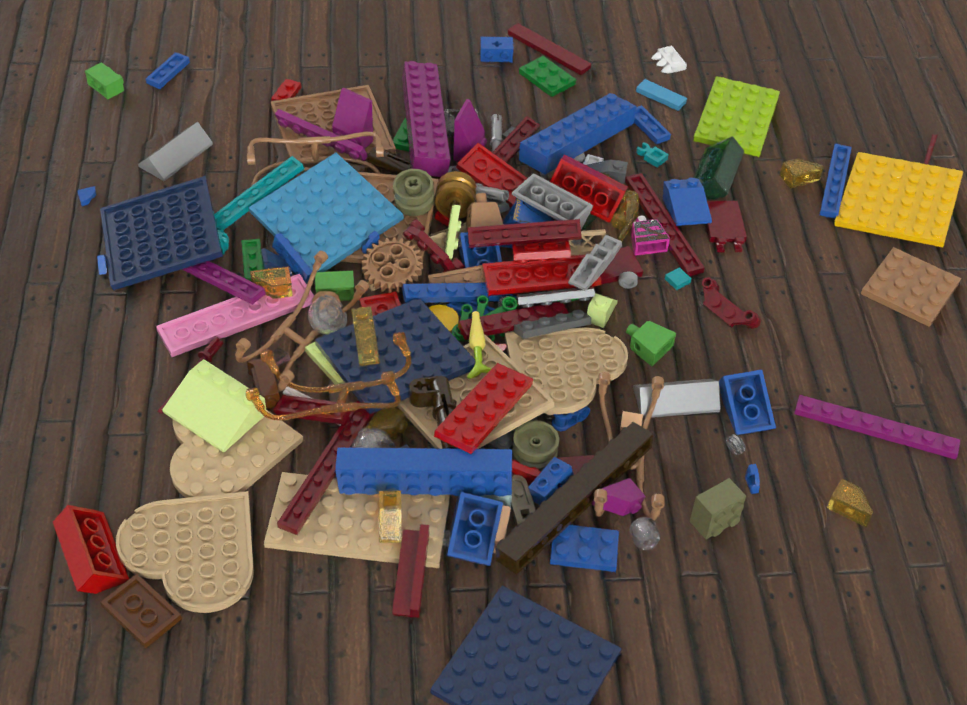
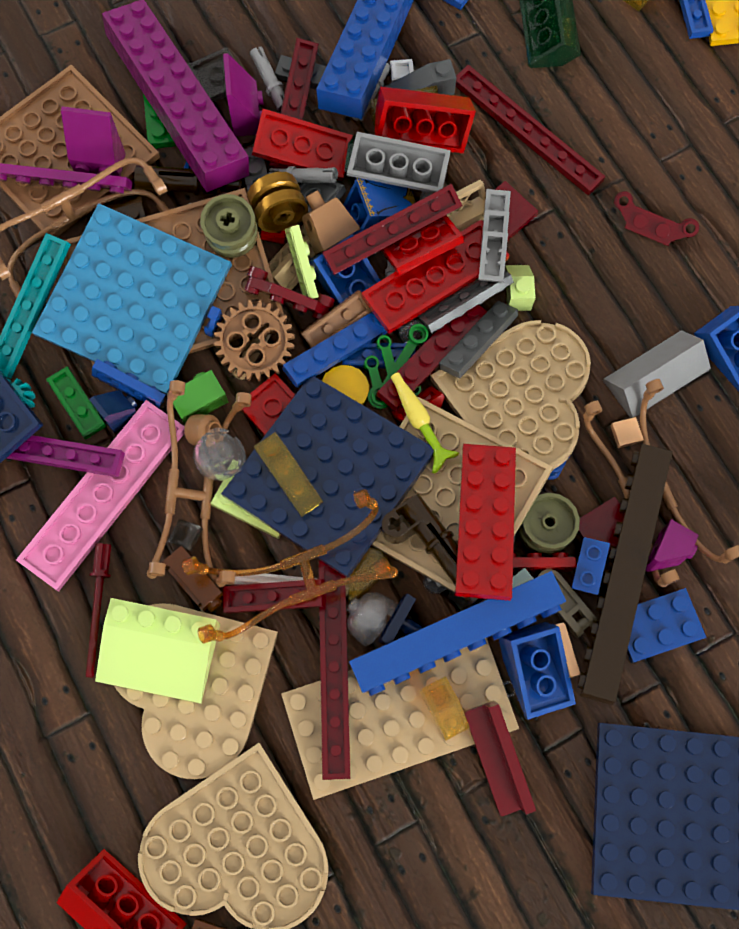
camera: 25 degrees left, 25 degrees up
clear yellow slope [250,267,293,299] -> none
clear yellow animal [611,190,639,241] -> none
light grey tile [619,272,638,288] -> none
bright green torso [626,321,676,366] -> none
clear head [629,517,661,550] -> none
torso [631,216,670,256] -> none
teal plate [636,142,669,168] -> none
blue slope [662,178,712,226] -> none
teal tile [665,267,692,290] -> none
dark red tile [706,201,747,252] -> none

